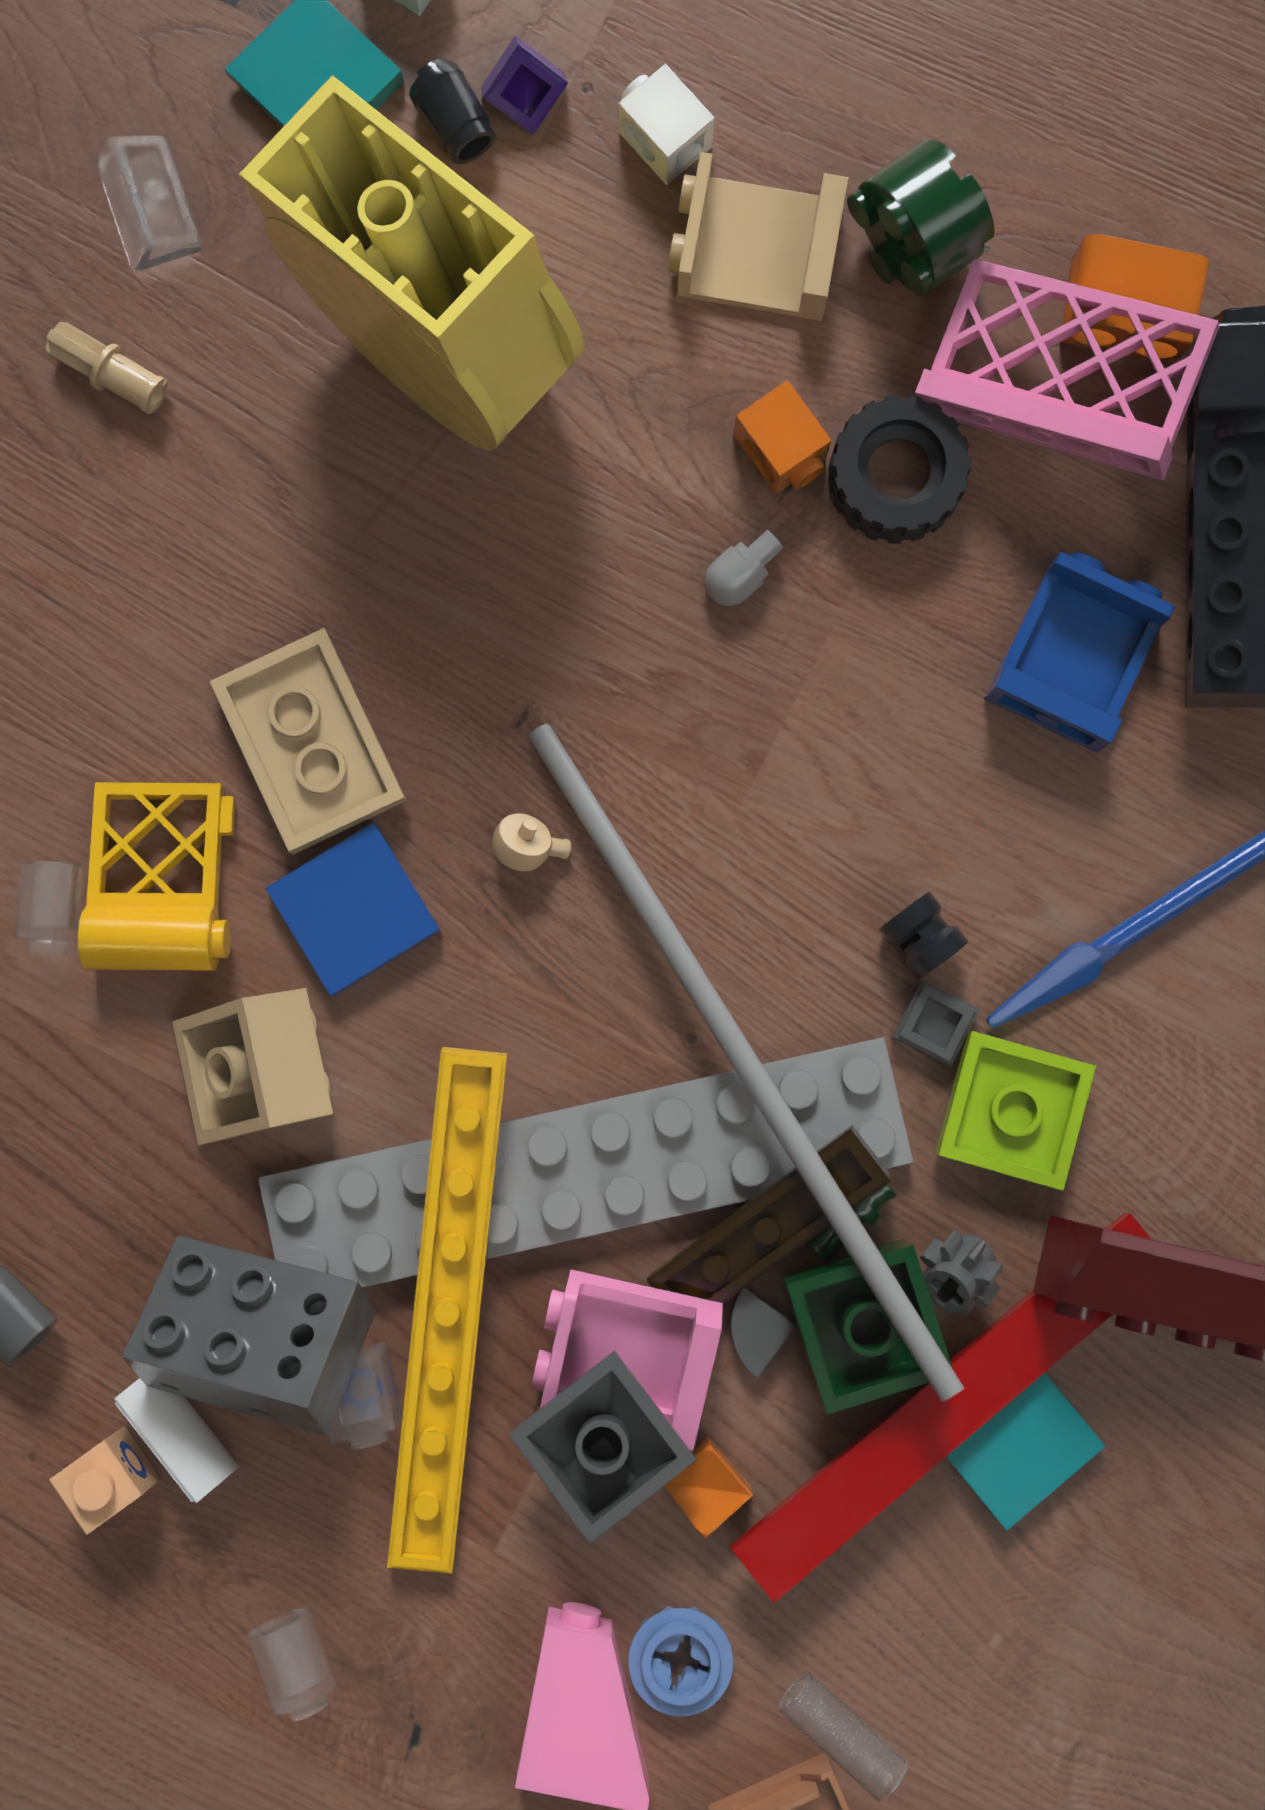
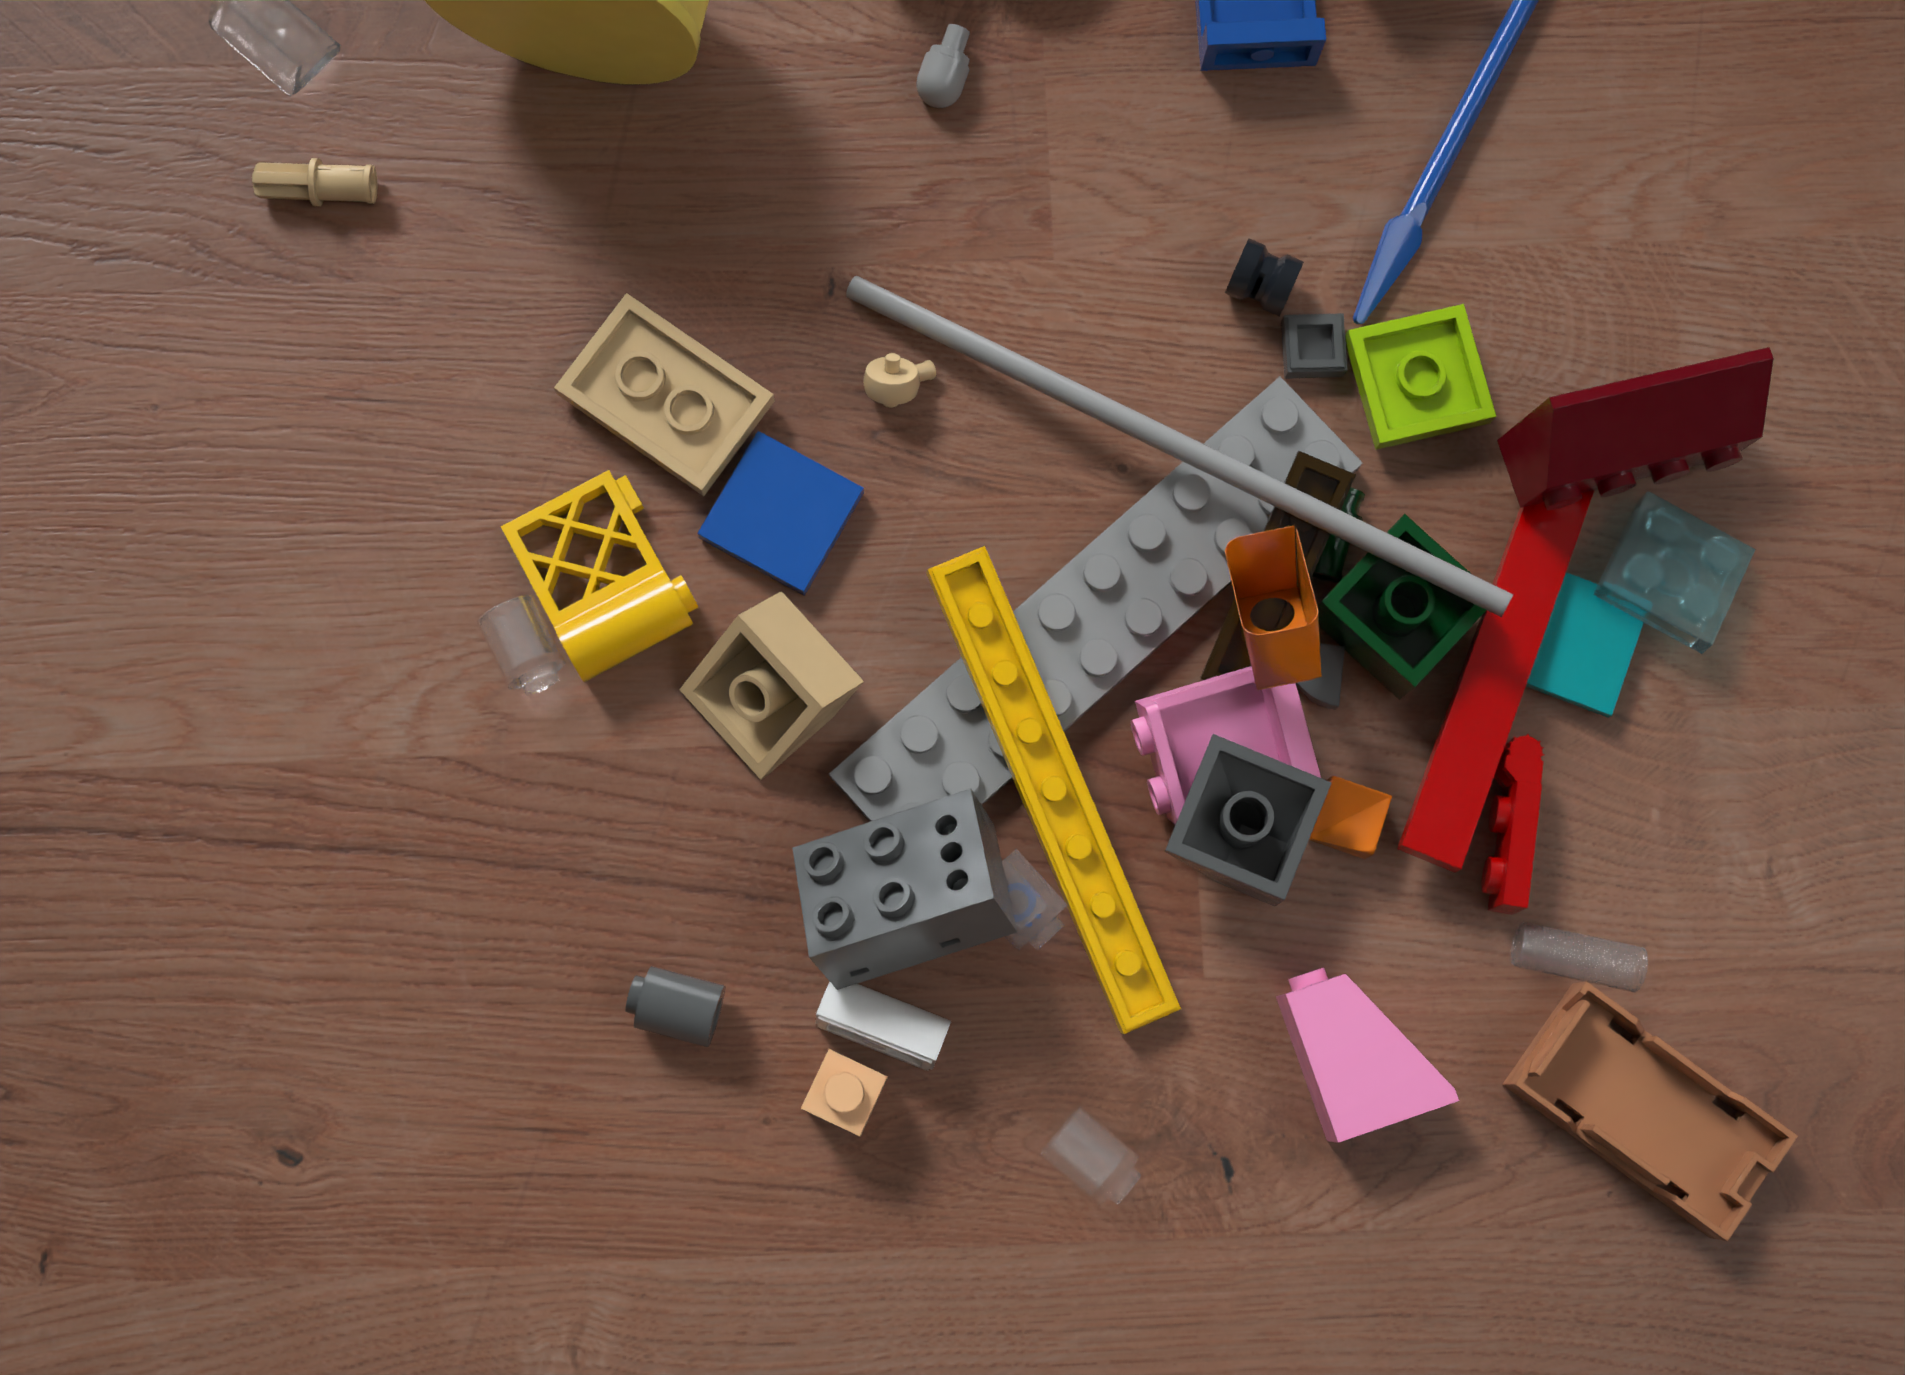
camera: 35 degrees left, 5 degrees down
medium blue gear [628,1606,733,1716] -> none
dark grey gear [920,1230,1003,1316] -> none
none -> orange piece [1225,526,1322,690]
none -> red hinge [1481,734,1545,915]
none -> clear light blue plate [1593,491,1756,654]

